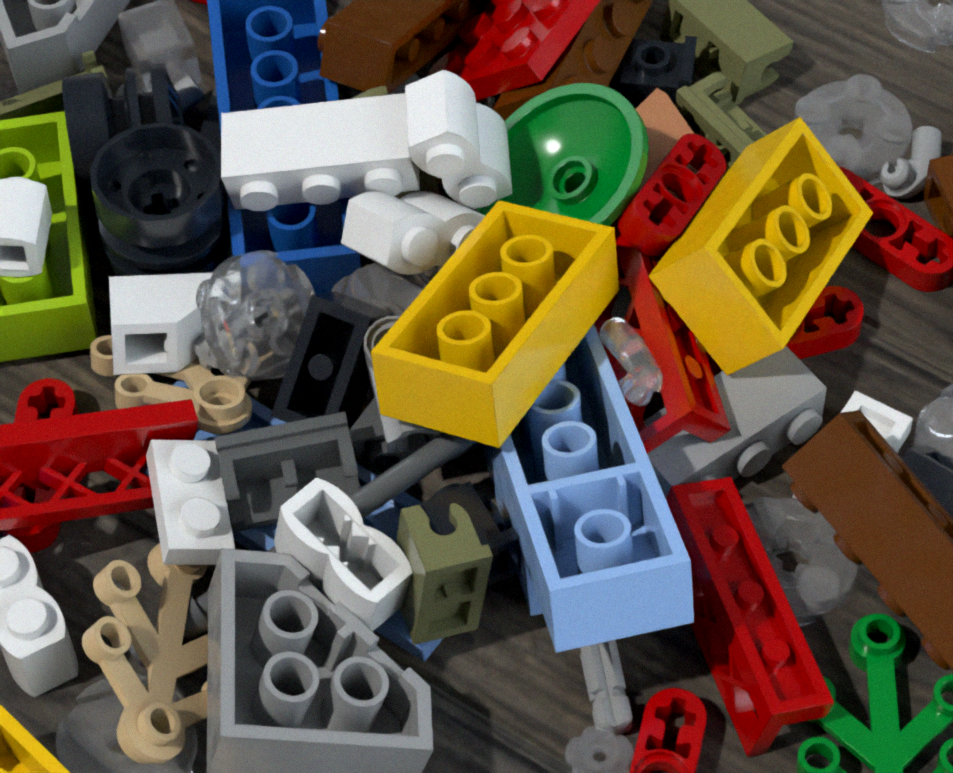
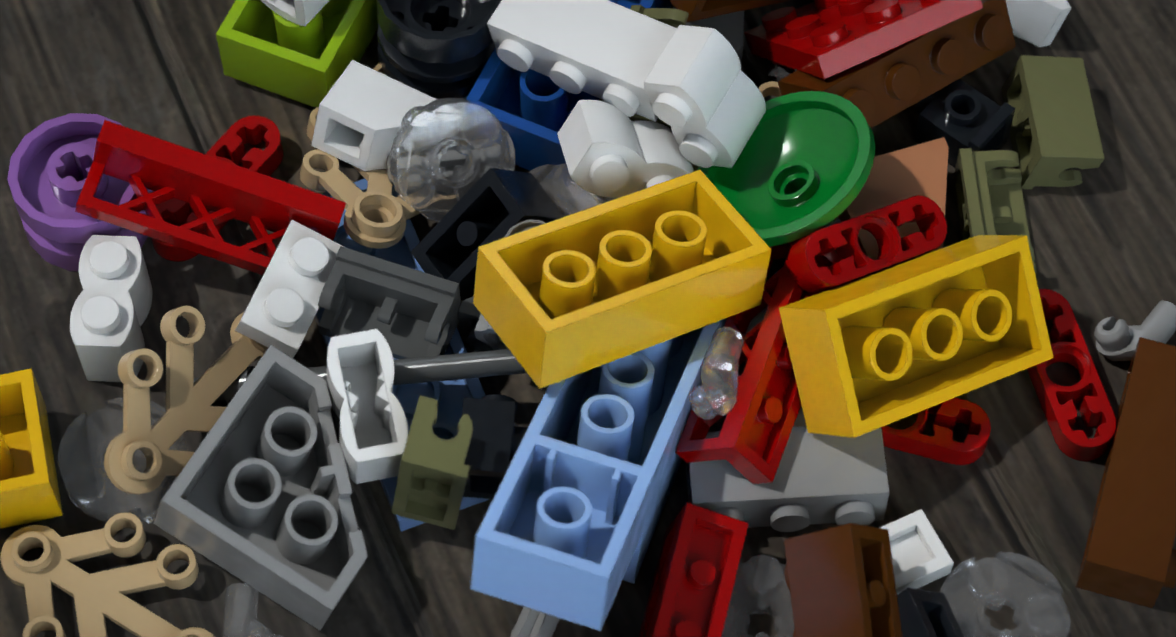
camera: 30 degrees right, 5 degrees up
clear plate [794,74,913,185] -> none

